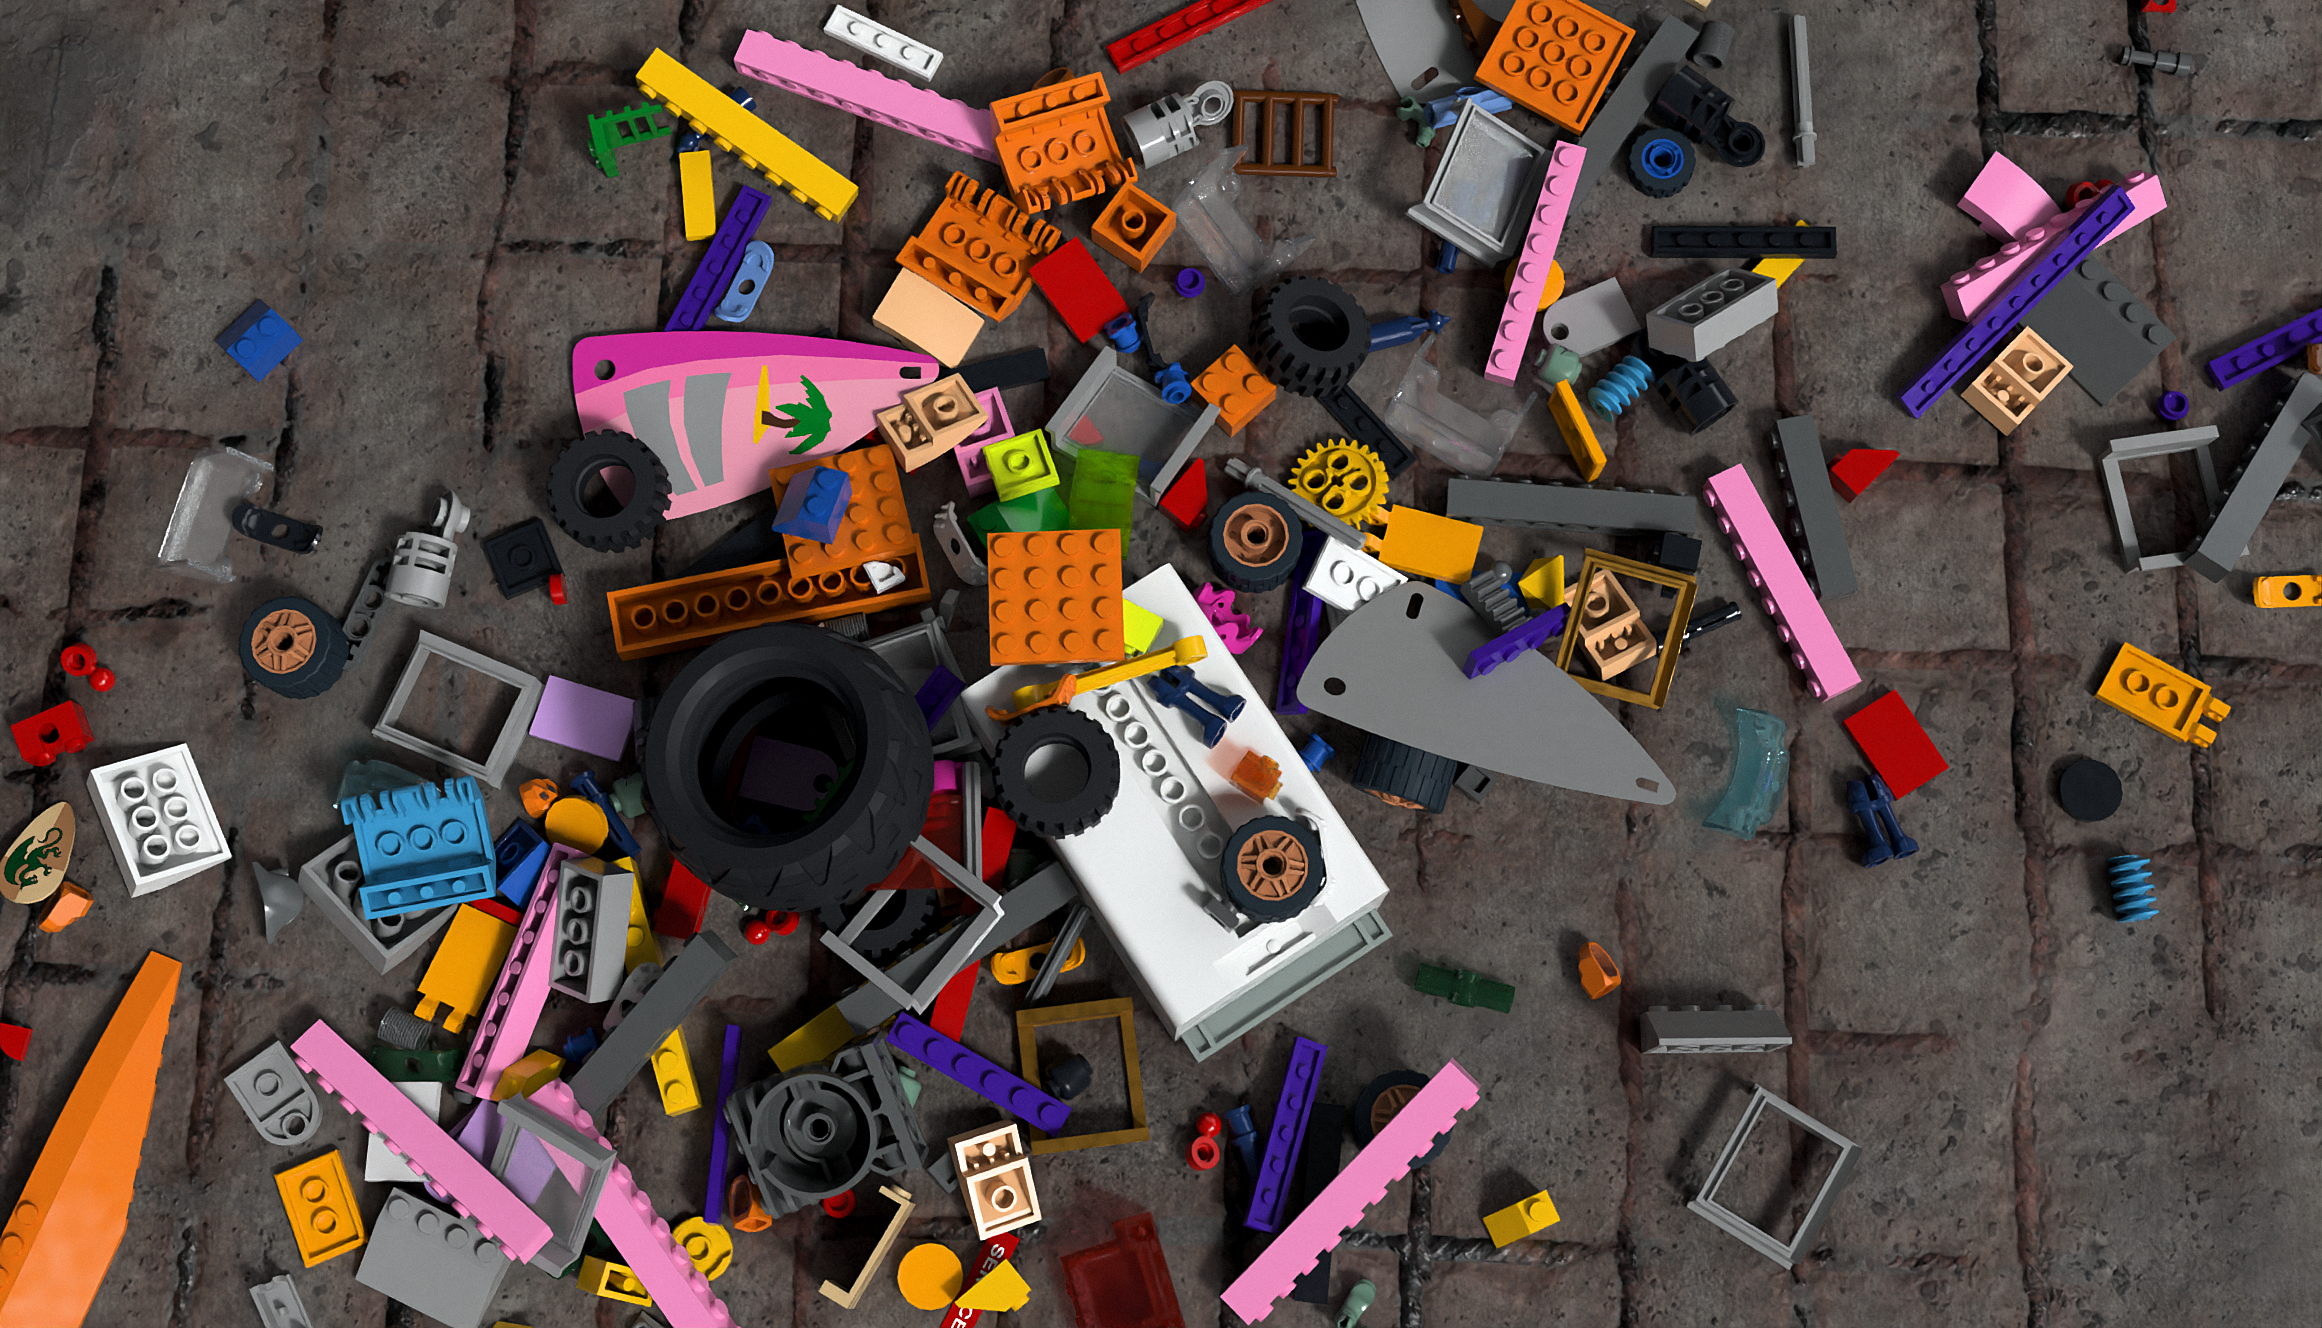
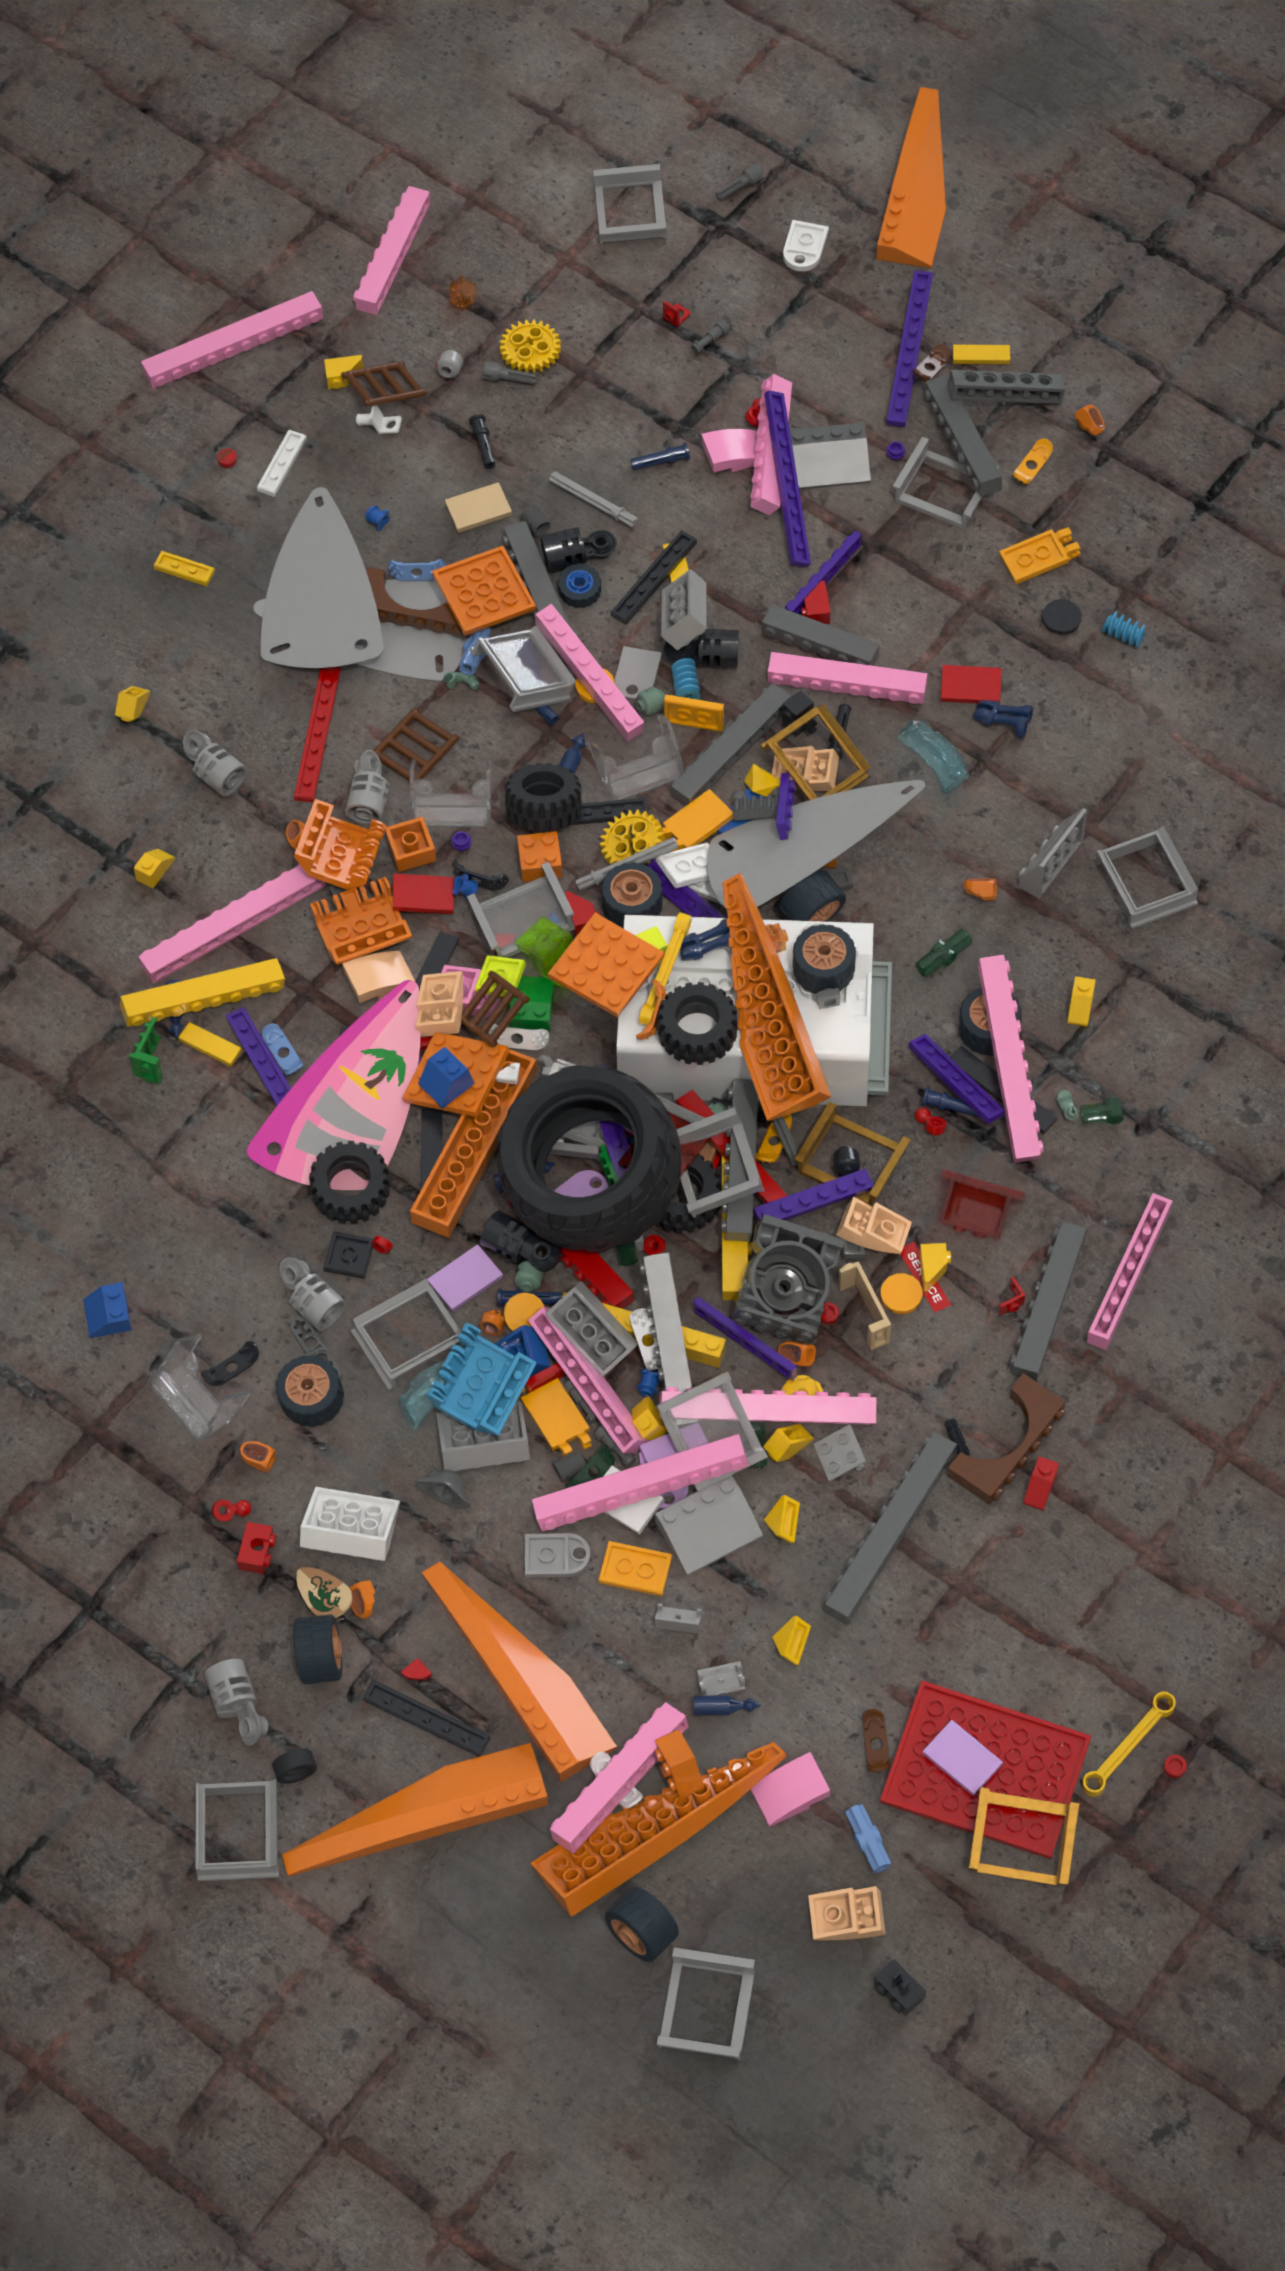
camera: 50 degrees left, 15 degrees down
white tile [823,4,943,82] -> none
blue brick [1154,362,1192,404] -> none
light nougat slope [1961,326,2074,436] -> none
none -> rock [240,1441,277,1473]
none -> reddish brown bar [461,971,530,1047]
none -> dark blue pin [631,442,690,470]
none -> orange wedge [722,873,831,1121]
none -> dark purple plate [785,531,862,615]

